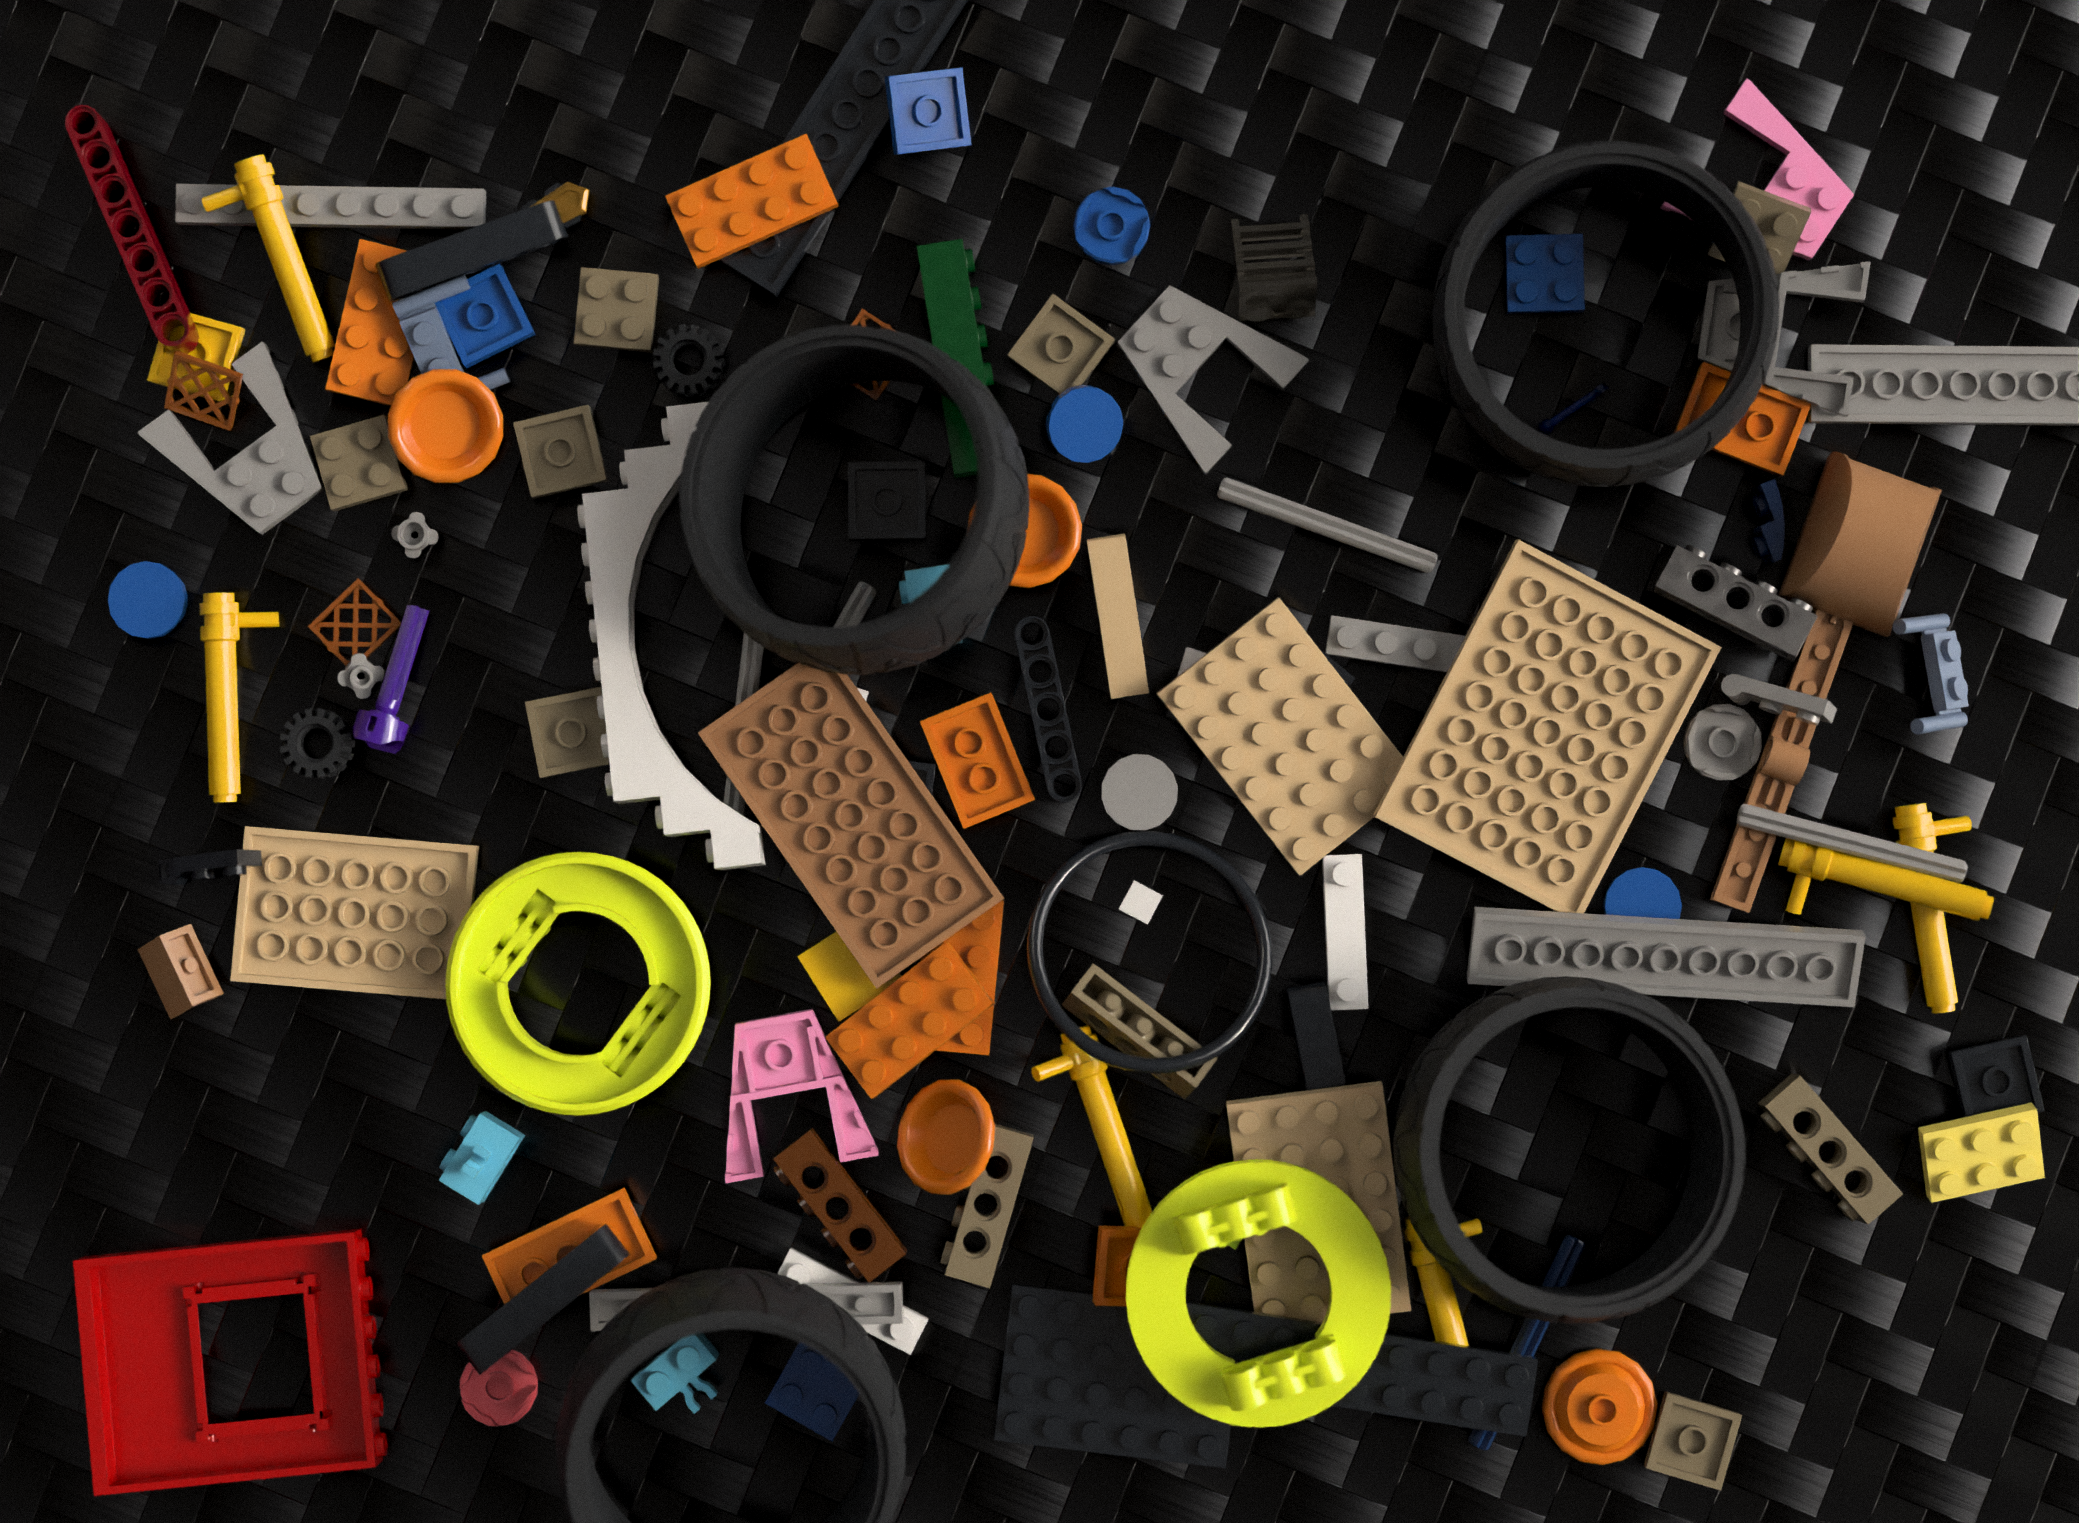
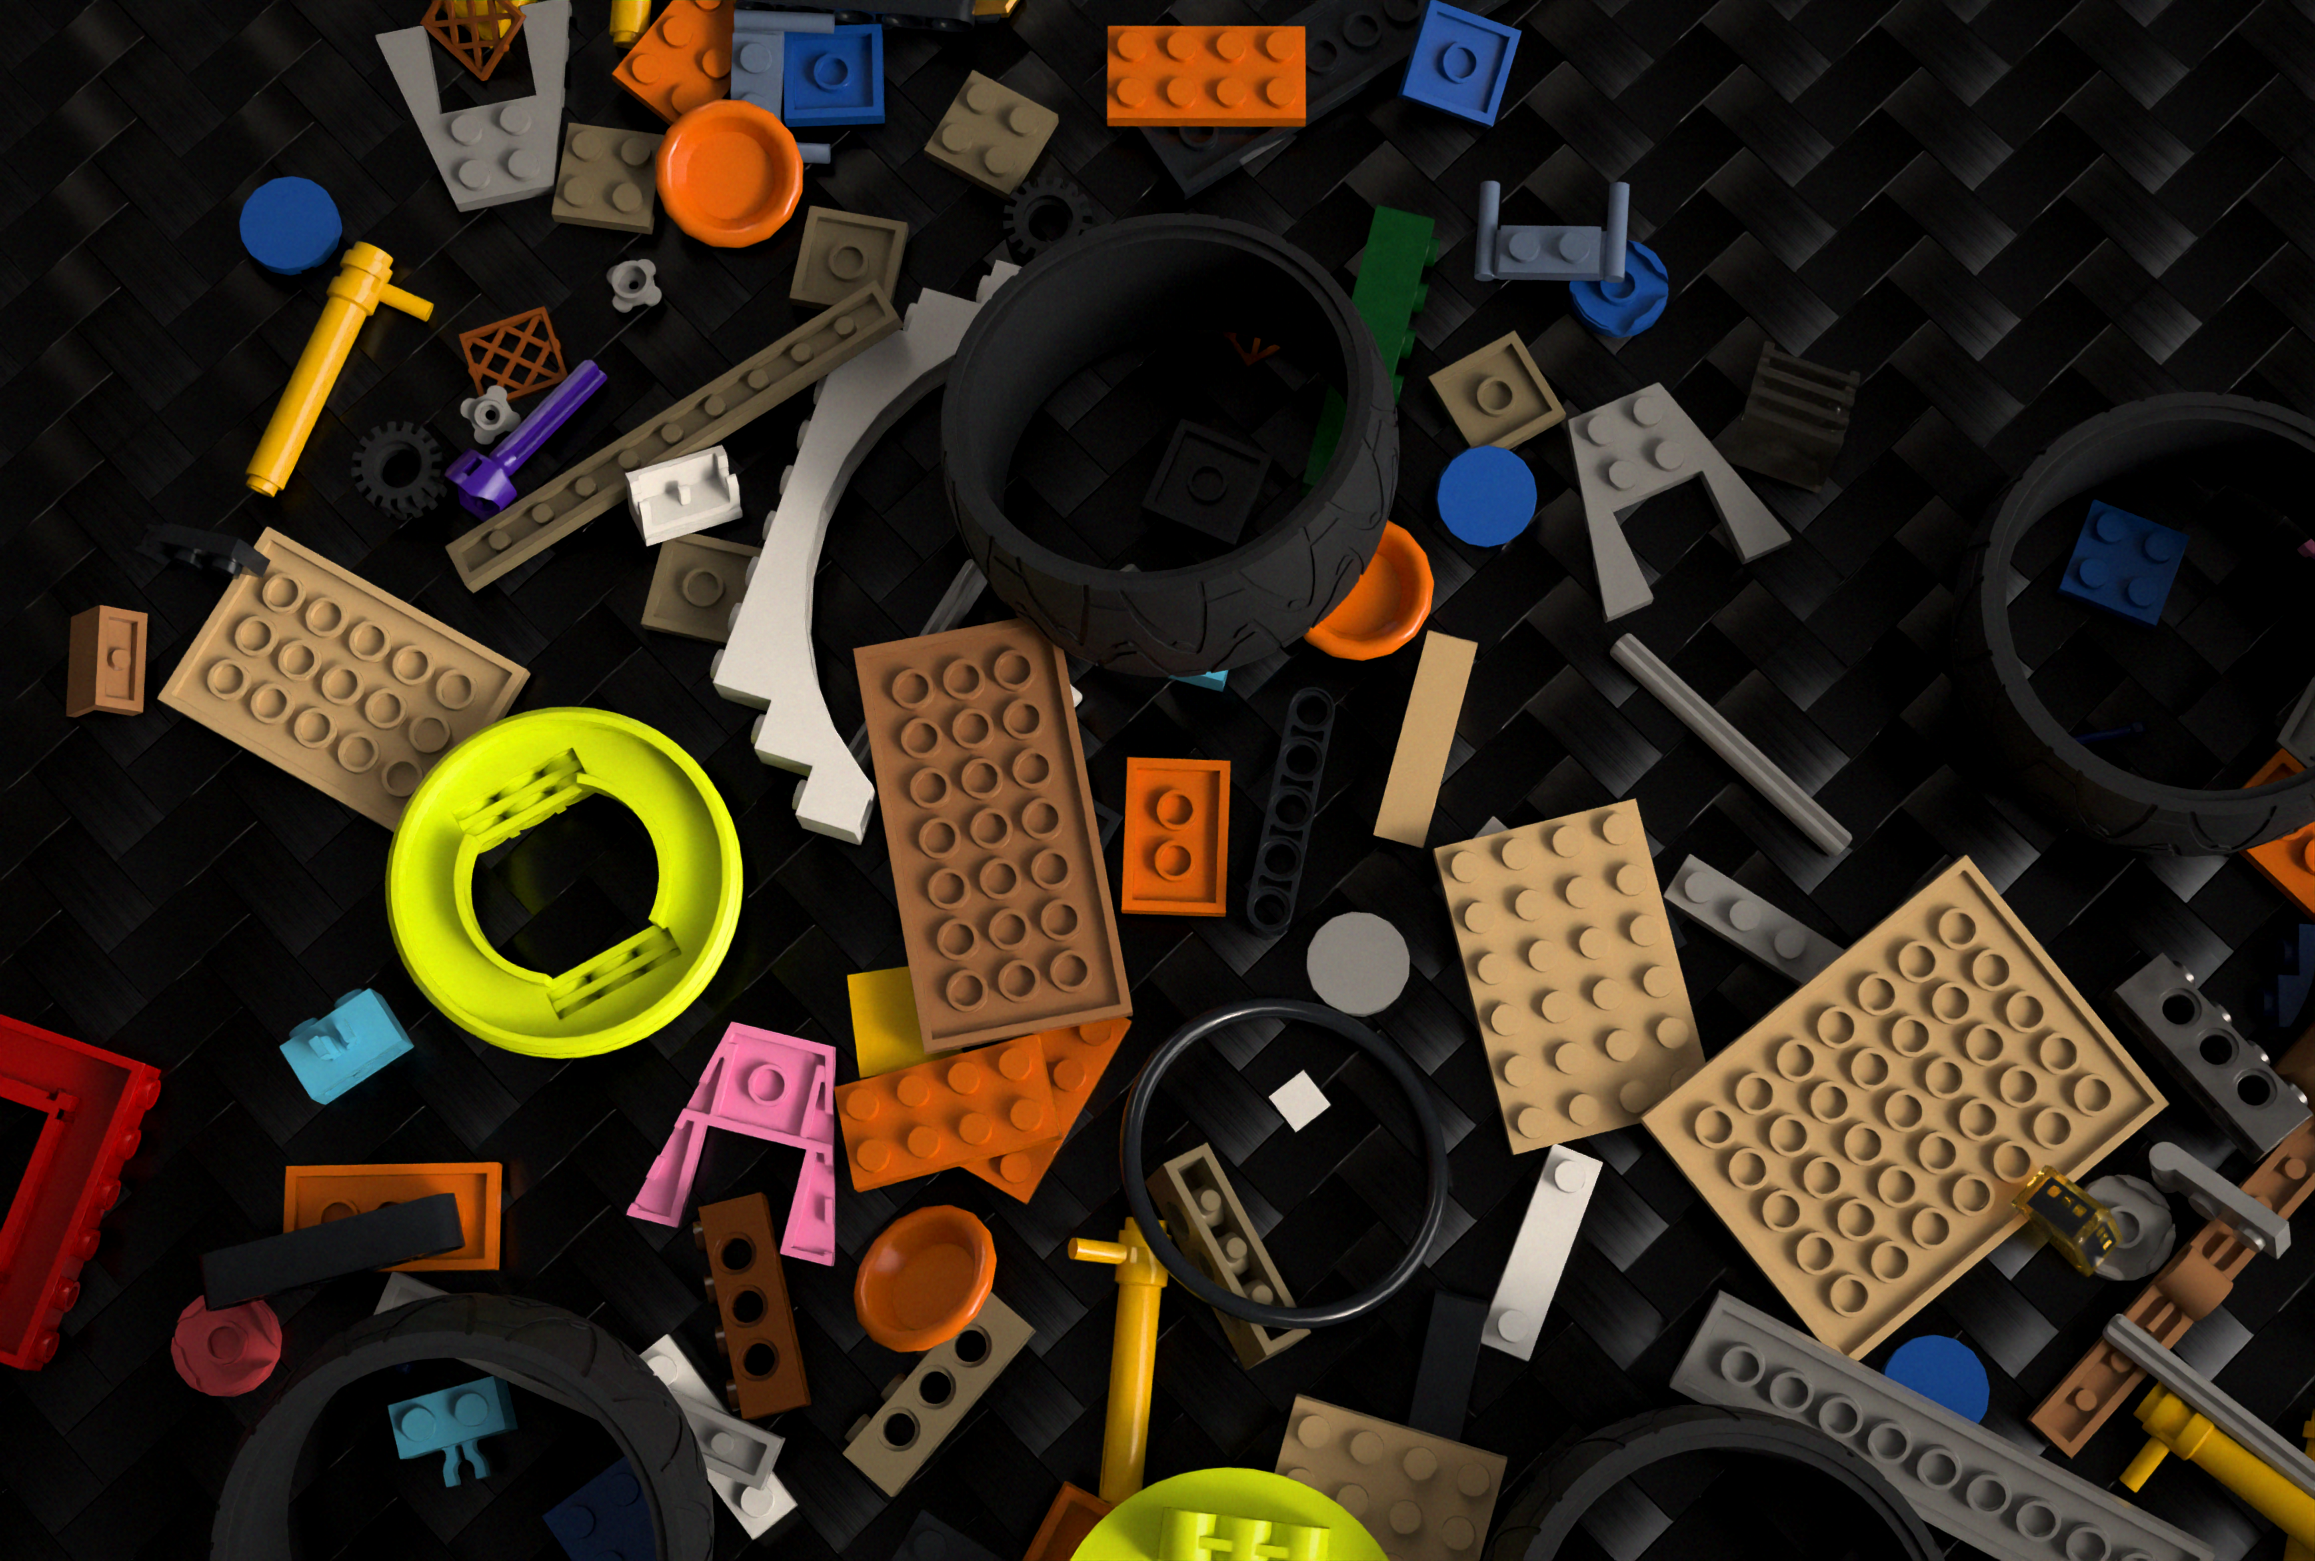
camera: 30 degrees right, 10 degrees down
none -> dark tan plate [445,280,904,593]
none -> white hinge [625,445,743,546]
none -> sand blue plate [1474,181,1630,283]
none -> clear yellow slope [2011,1164,2124,1277]

